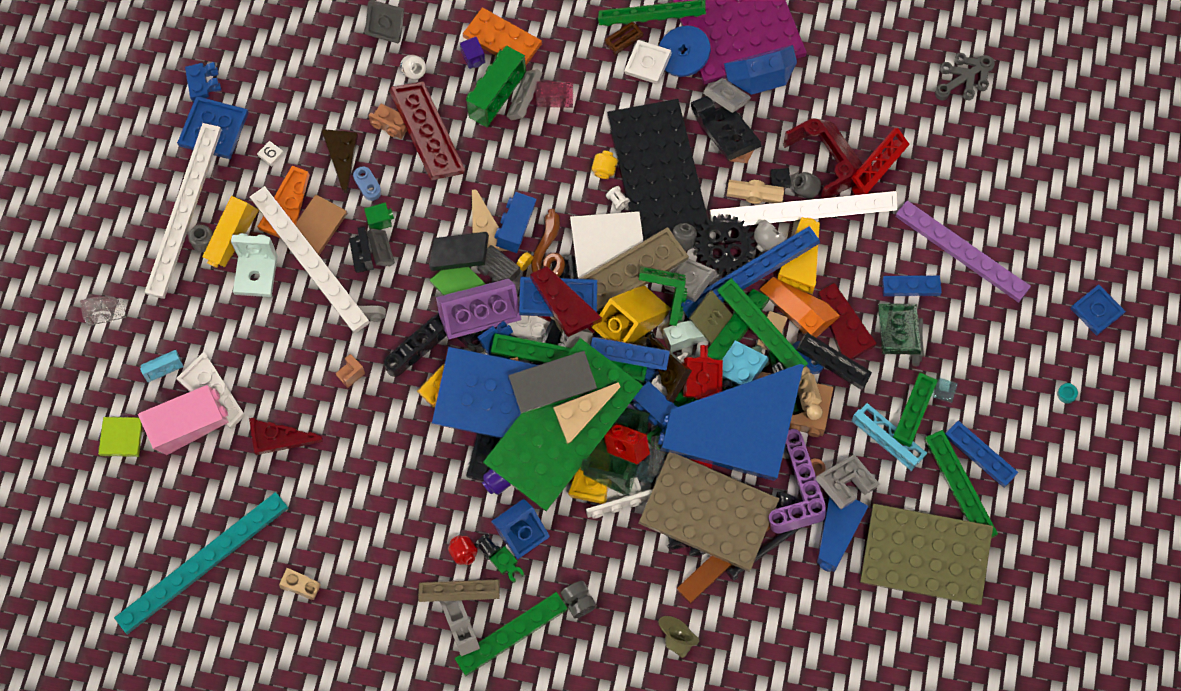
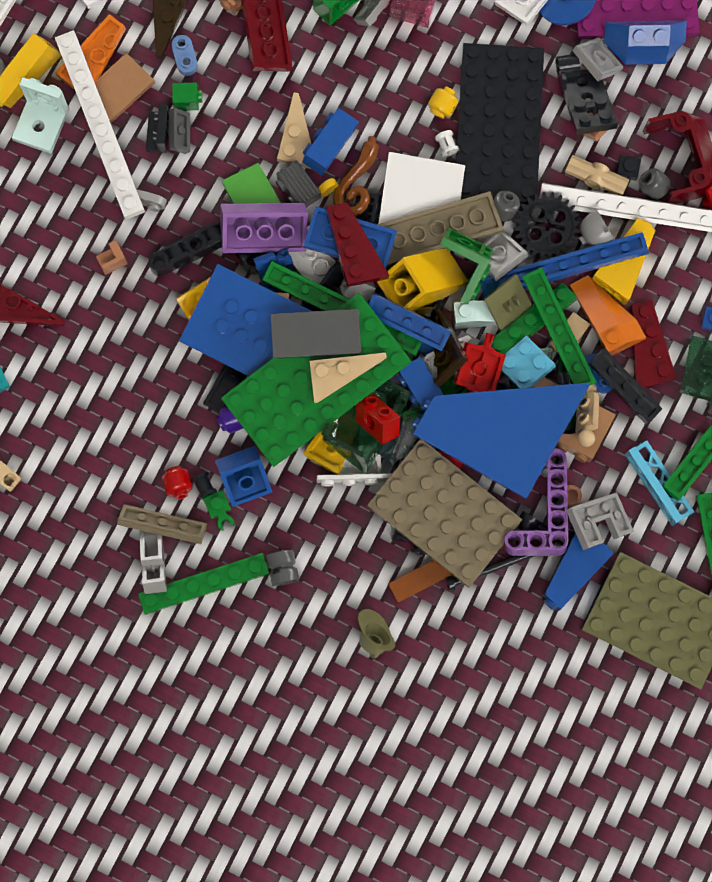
camera: 10 degrees right, 10 degrees up
black tile [429,232,489,271] -> none

